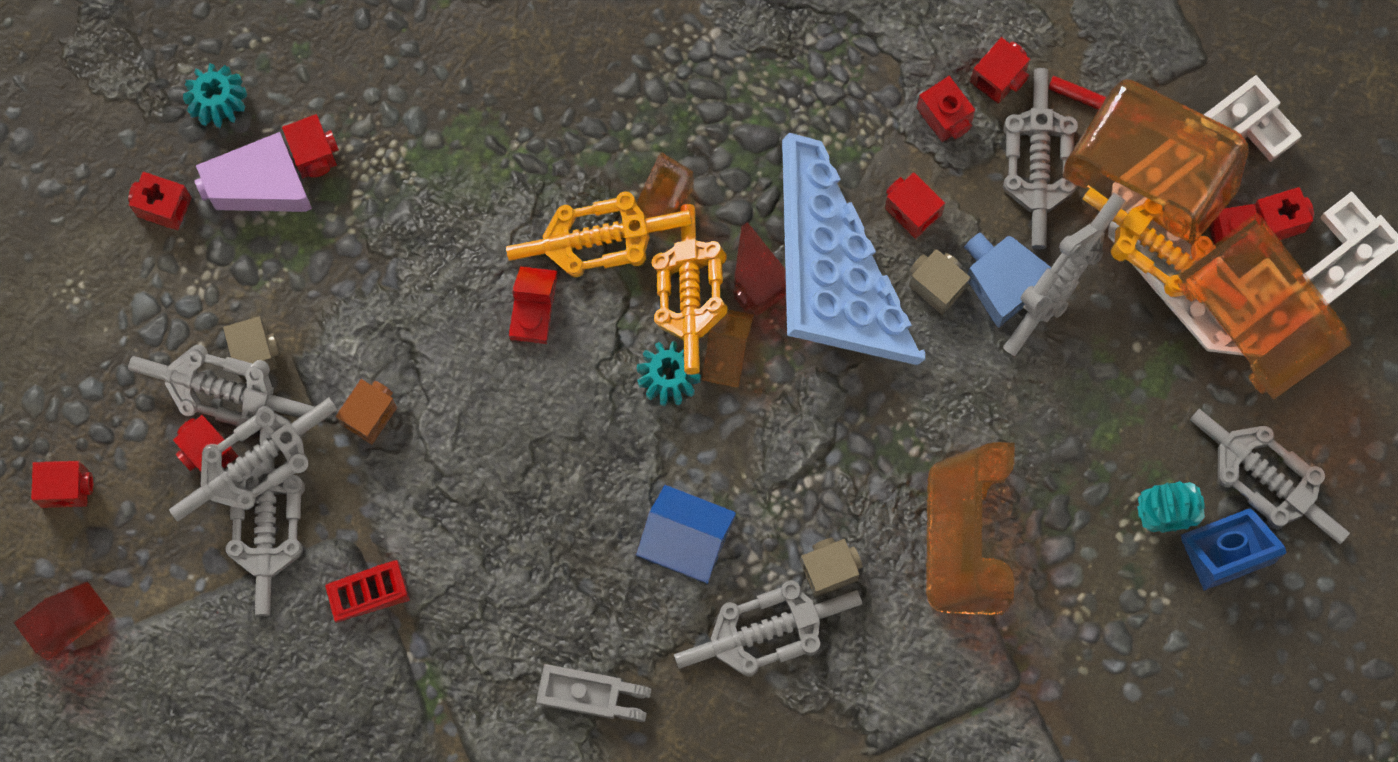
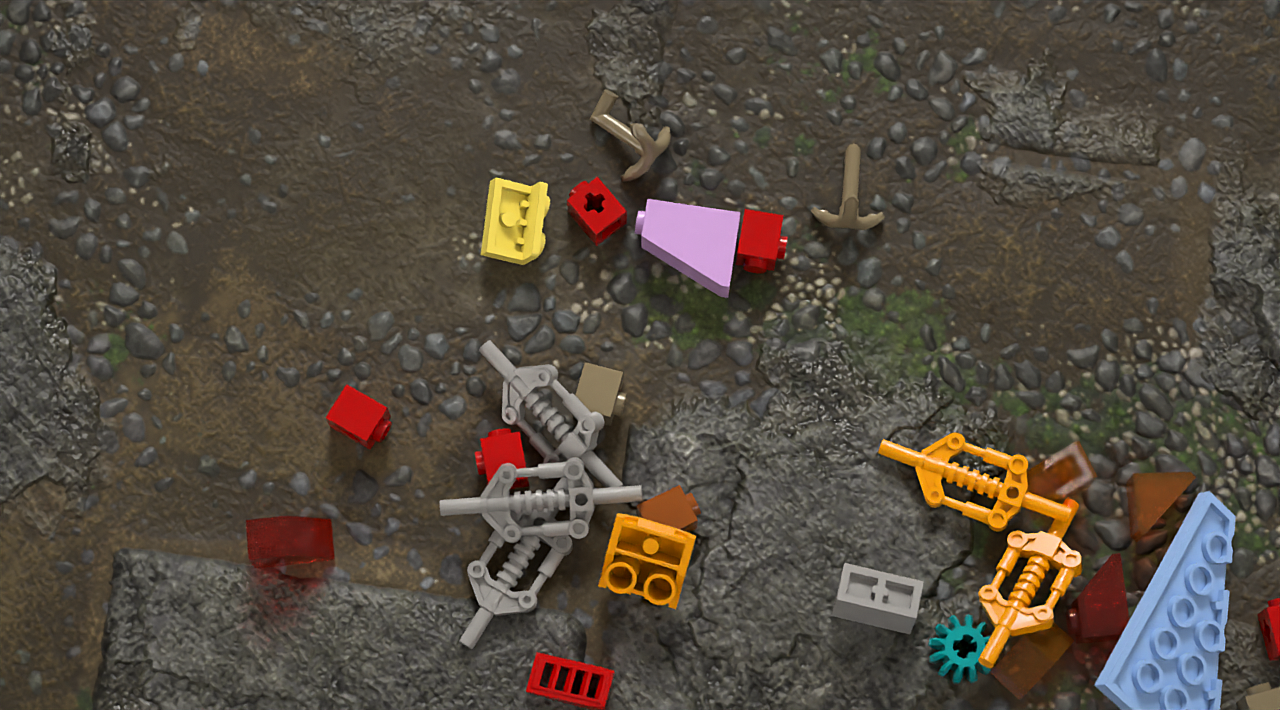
camera: 30 degrees right, 0 degrees up
teal gear [183,63,247,128] -> none
red slope [509,266,558,344] -> none
none -> light yellow bracket [481,177,550,265]
none -> dark tan piece [589,90,671,182]
none -> light orange slope [598,513,696,609]
none -> dark tan piece [811,144,885,230]
none -> light grey hinge [831,563,924,634]
none -> clear orange slope [1126,472,1196,542]

